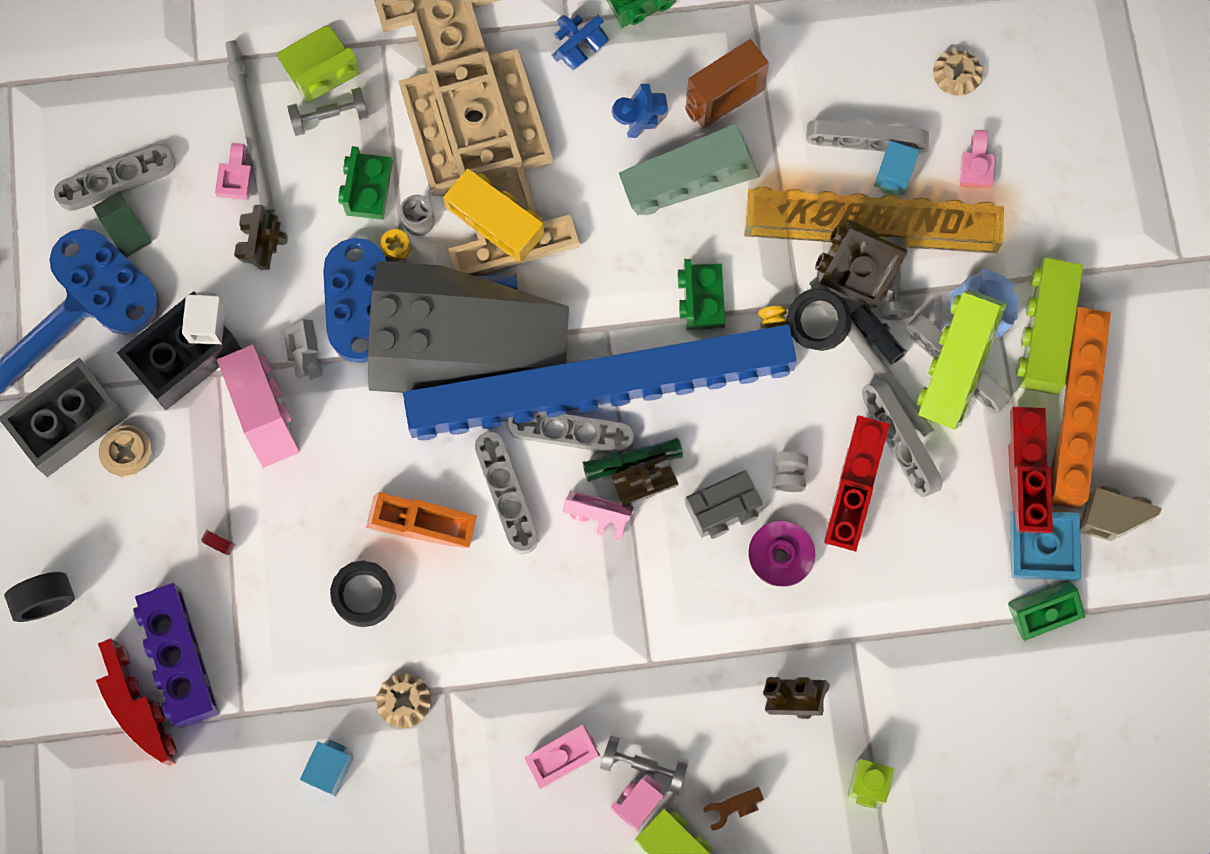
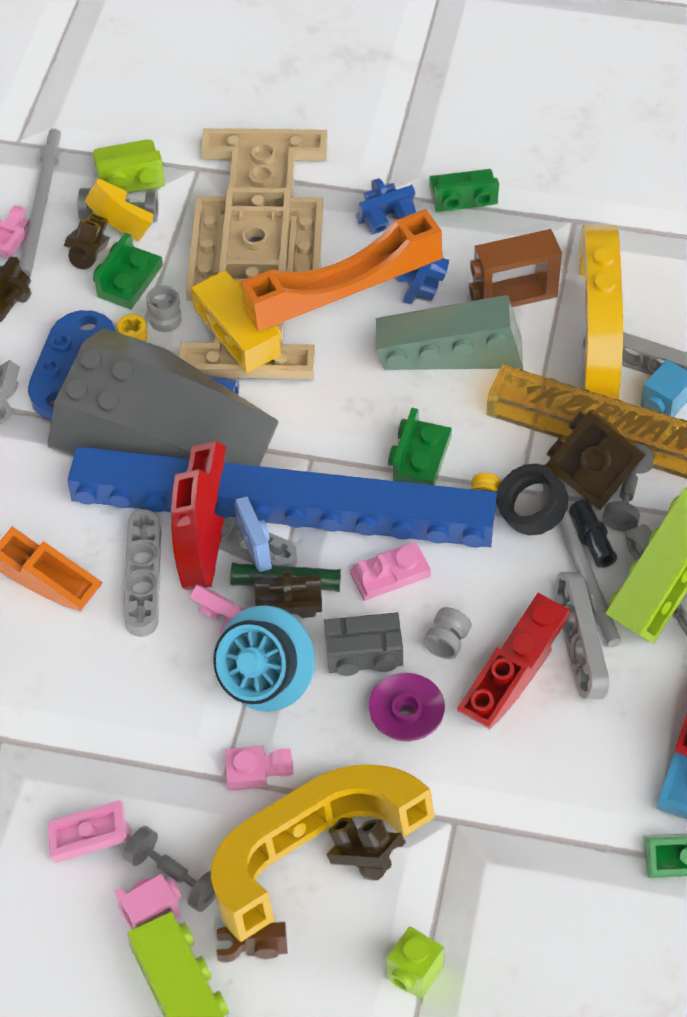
camera: 20 degrees right, 20 degrees down
none -> dark brown hips [64,213,110,269]
none -> yellow slope [84,178,154,242]
none -> red slope [171,441,226,590]
none -> yellow arch [211,764,435,942]
none -> medium azure piece [213,605,315,711]
none -> bright pink plate [226,746,294,791]
none -> light blue plate [234,496,272,572]
none -> orange arch [240,209,443,332]
none -> bright pink plate [350,541,431,601]
none -> yellow arch [578,225,623,404]

